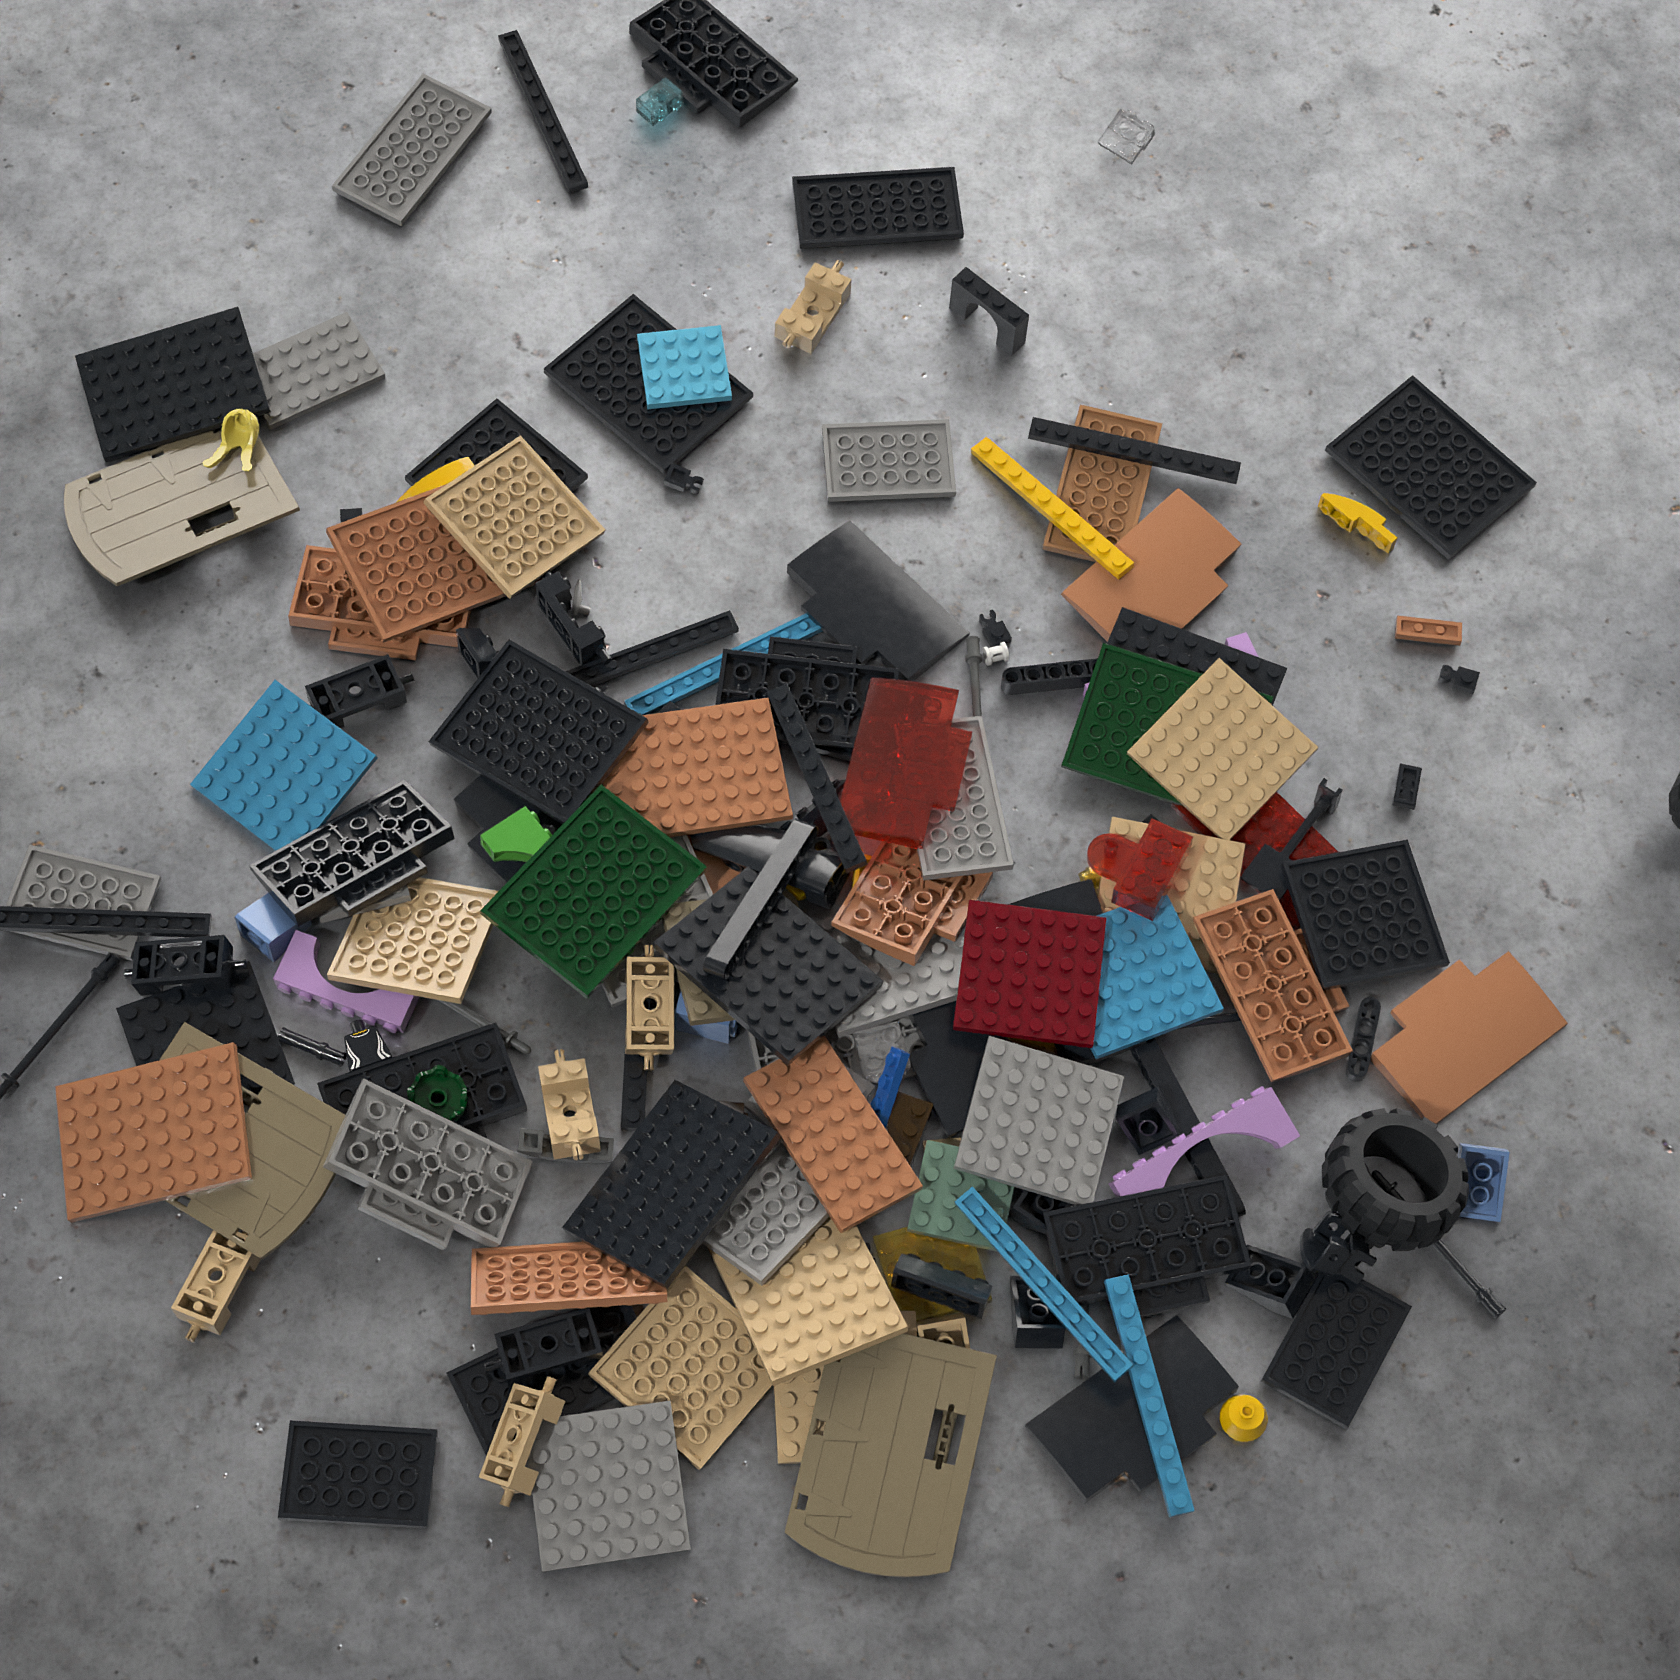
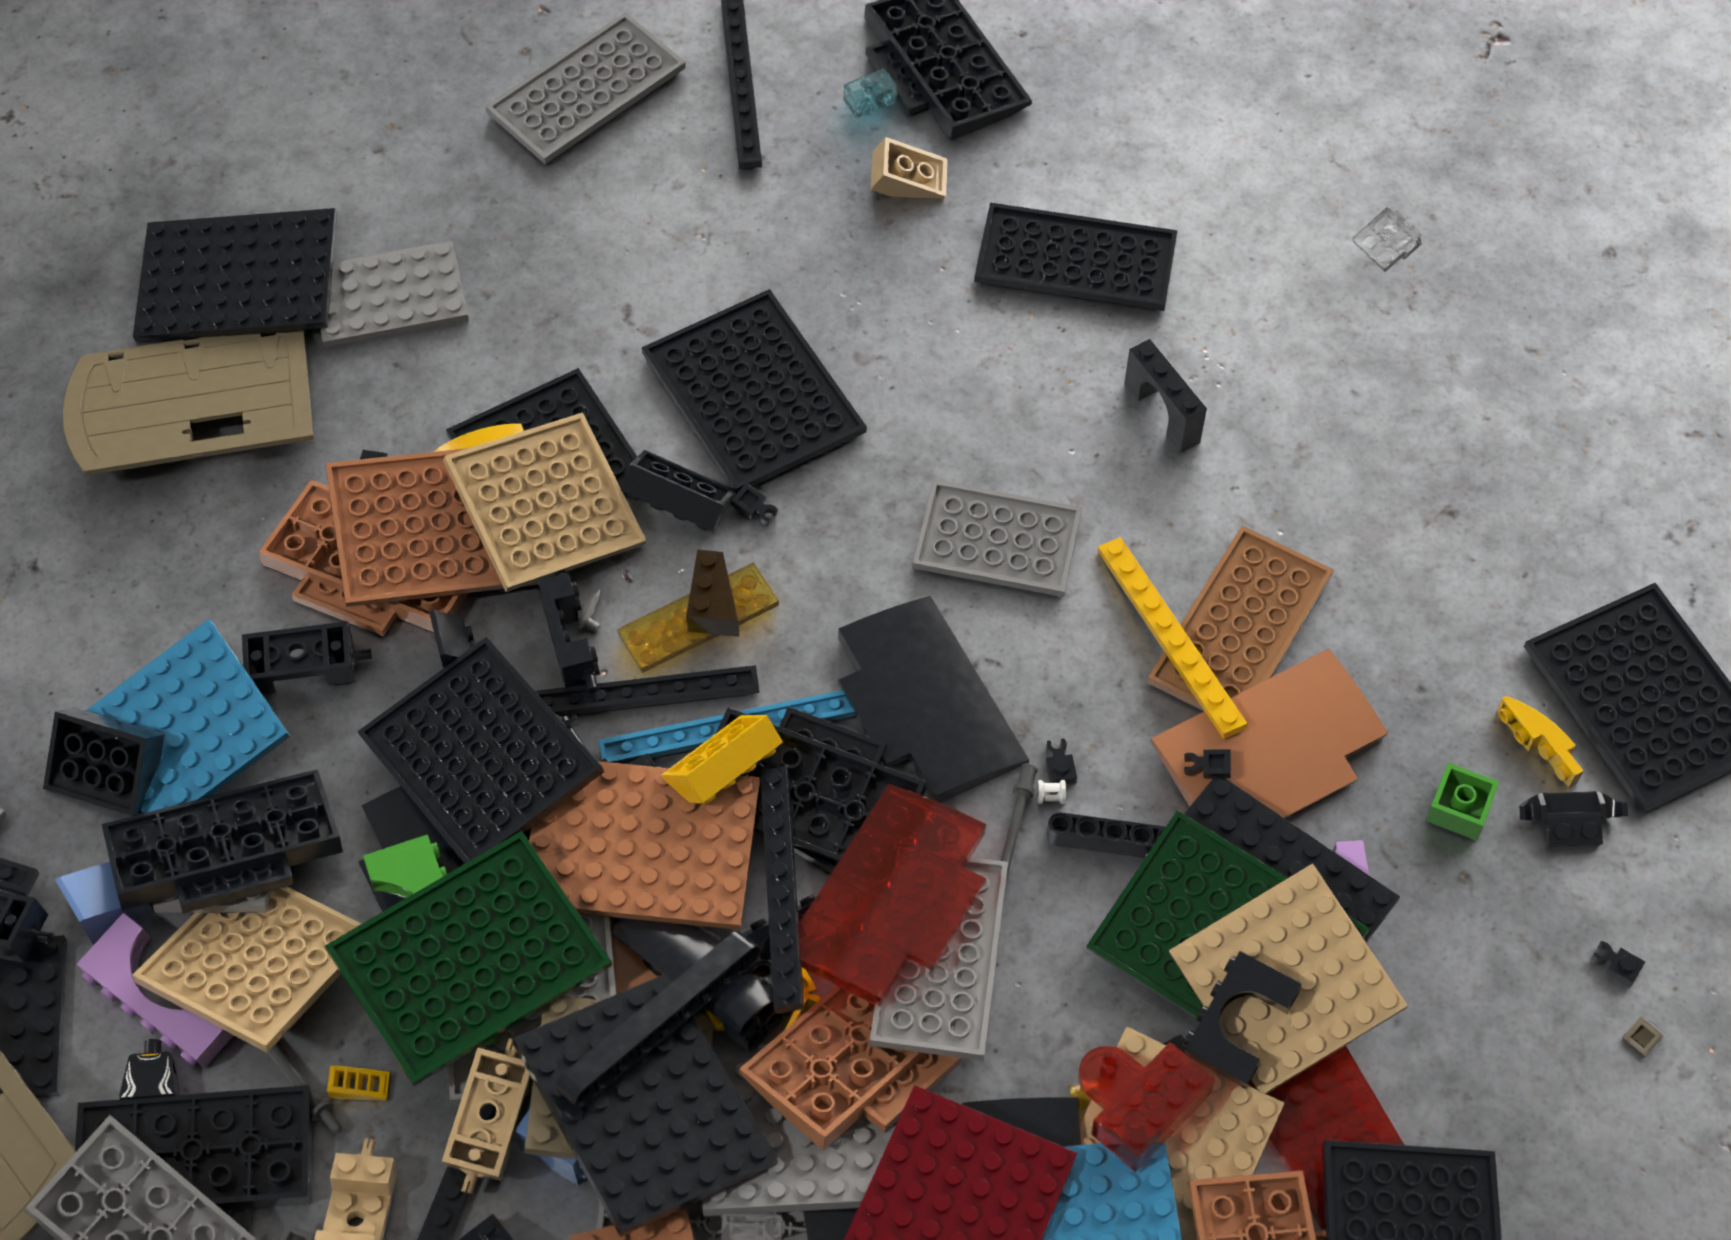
camera: 20 degrees right, 5 degrees down
light yellow hair [203,409,259,472] -> none
black pin [277,1027,347,1067] -> none
dark green plate [407,1065,468,1122] -> none
medium azure plate [637,325,732,409] -> none
tan brick [775,260,852,354] -> none
black plate [1028,417,1241,484] -> none
black piece [1240,778,1343,901] -> none
black plate [1392,763,1422,810] -> none
nougat plate [1395,615,1462,646] -> none
none -> black slope [43,707,165,816]
none -> yellow slope [327,1065,391,1101]
none -> clear yellow plate [617,562,779,673]
none -> black slope [620,450,735,531]
none -> yellow slope [661,715,783,805]
none -> dark brown wedge [686,549,739,637]
none -> tan slope [870,137,947,199]
none -> black arch [1183,951,1302,1089]
none -> black plate [1184,749,1231,779]
none -> bright green brick [1425,762,1499,841]
none -> black plate [1519,791,1628,847]
none -> dark tan slope [1623,1016,1665,1056]

